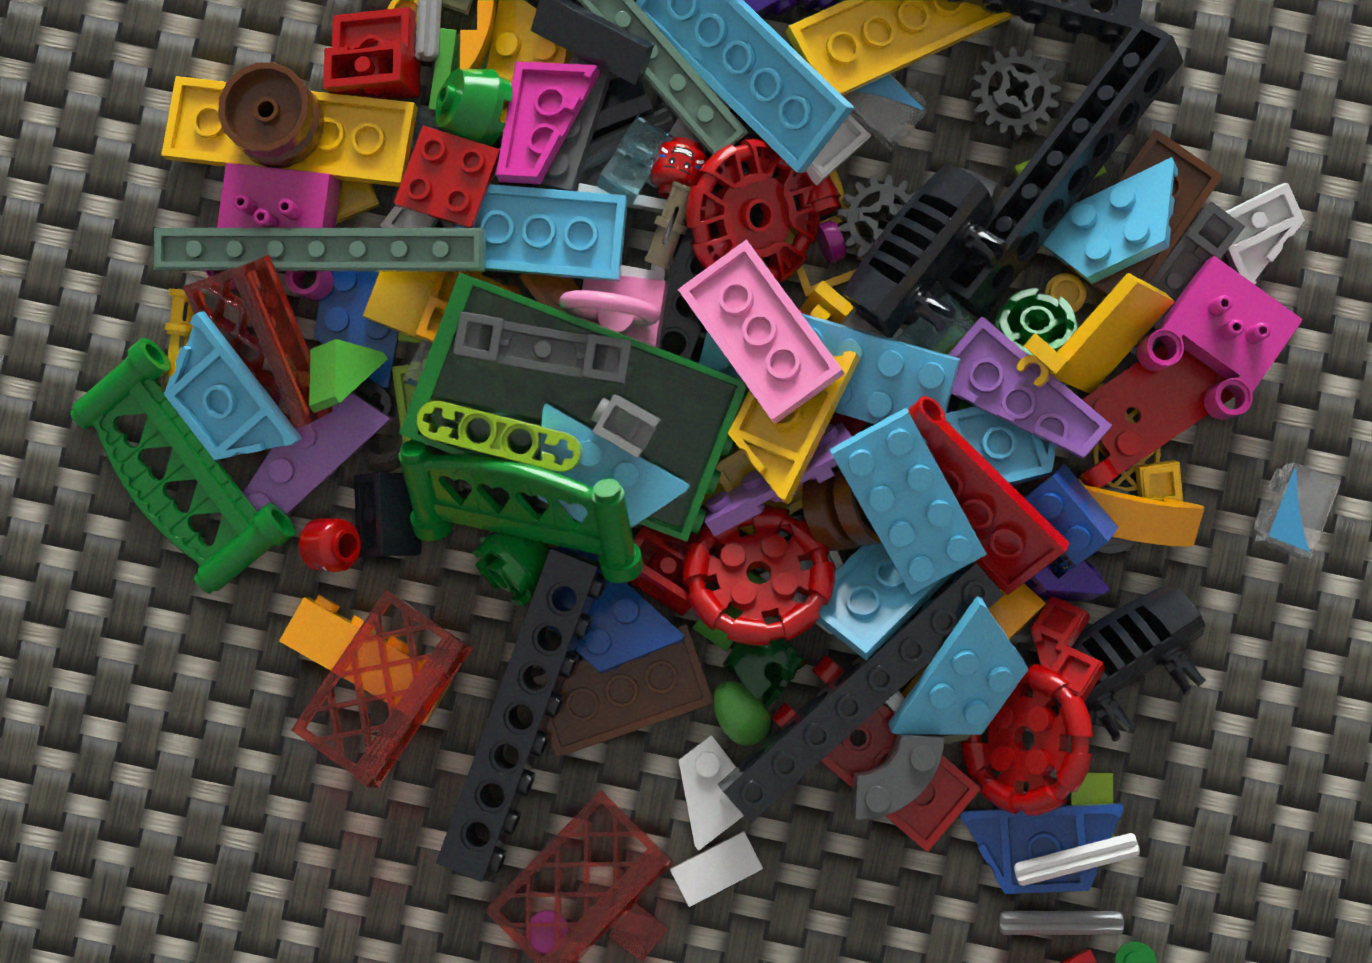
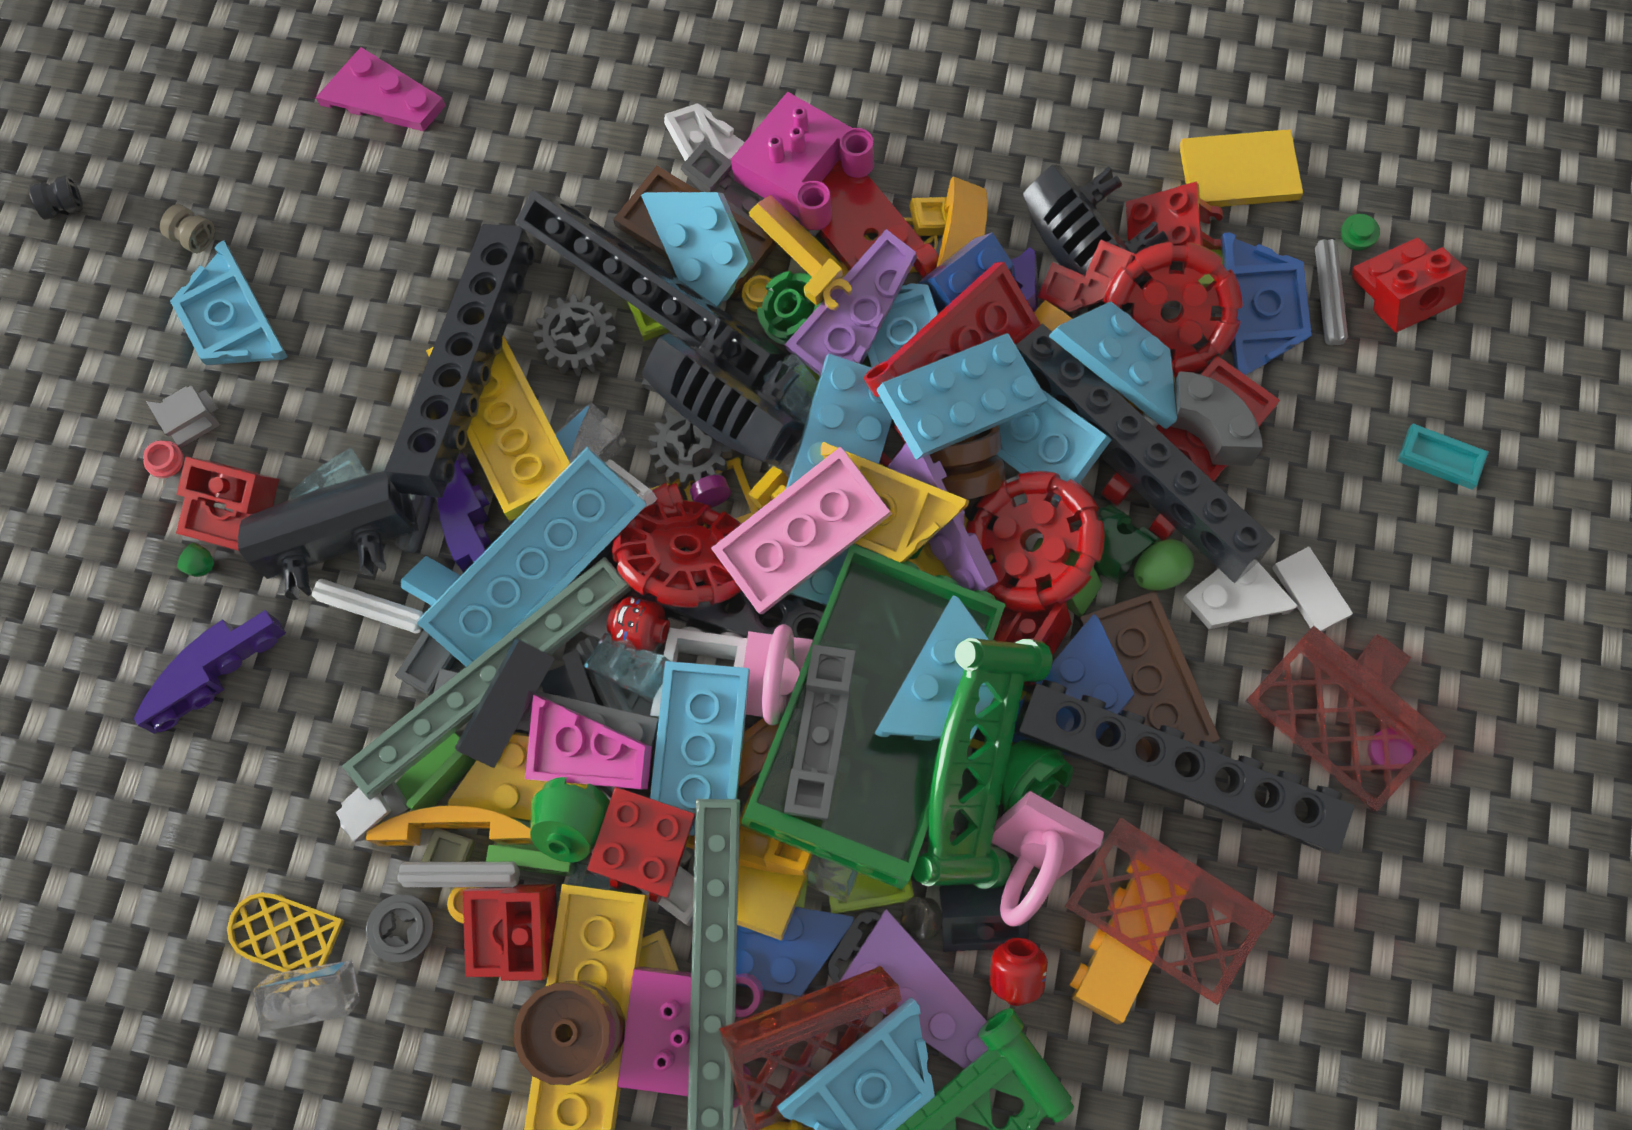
camera: 85 degrees left, 15 degrees down
bright green slope [309,339,388,413] -> none
lime beam [417,401,583,472] -> none
light grey window [591,394,662,458] -> none
dark tan pin [644,181,691,269] -> none
white axle [1014,833,1140,886] -> none
clear brick [1254,462,1341,559] -> none
none -> bright pink tile [992,791,1104,927]
none -> red plate [1126,181,1223,250]
none -> yellow tile [1179,129,1303,207]

